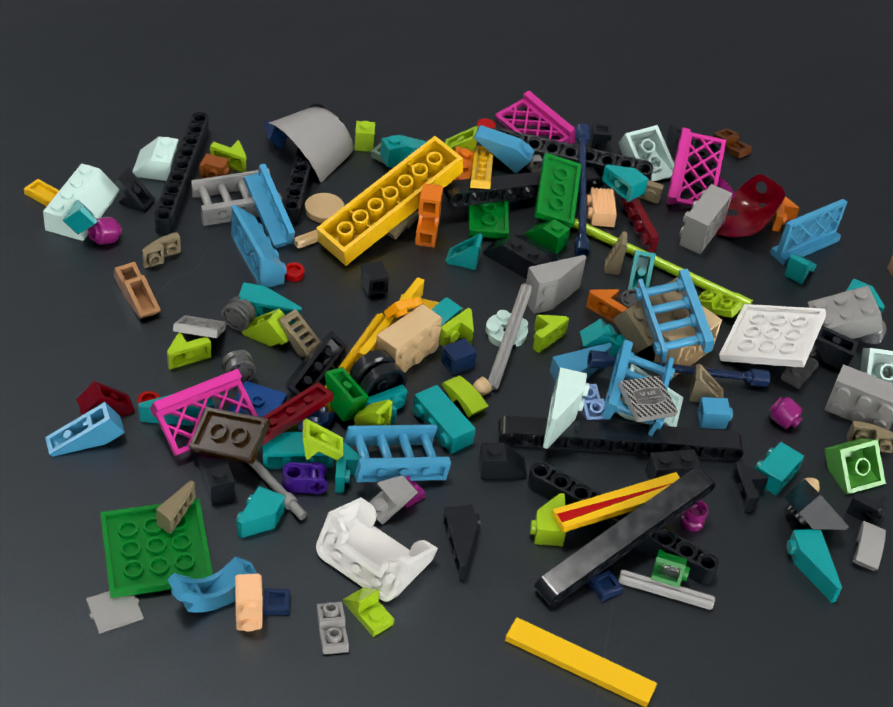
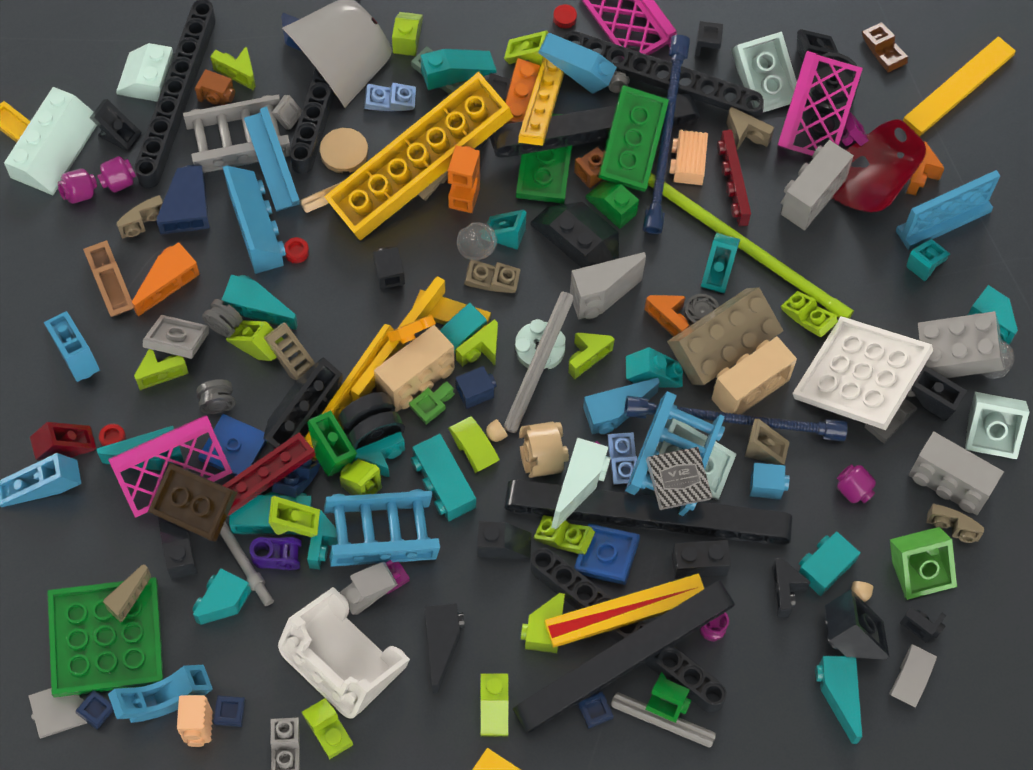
camera: 10 degrees right, 20 degrees up
teal slope [63,200,98,235] -> none
teal slope [602,165,648,202] -> none
dark tan slope [604,231,628,275] -> none
dark azure fence [634,268,714,363] -> none
none -> dark azure slope [44,311,100,382]
none -> dark blue tile [76,691,114,730]
none -> magenta head [97,156,136,192]
none -> orange slope [132,242,200,317]
none -> dark blue slope [157,165,210,234]
none -> light grey tile [272,95,302,130]
none -> light blue slope [364,83,416,111]
none -> bright green plate [409,382,455,425]
none -> clear hair [456,222,497,260]
none -> dark tan slope [464,259,521,293]
none -> lime slope [481,674,508,736]
none -> tan brick [519,421,569,478]
none -> lime slope [534,515,595,555]
none -> dark orange brick [574,147,605,189]
none -> blue plate [574,523,640,585]
none -> yellow tile [903,36,1016,136]

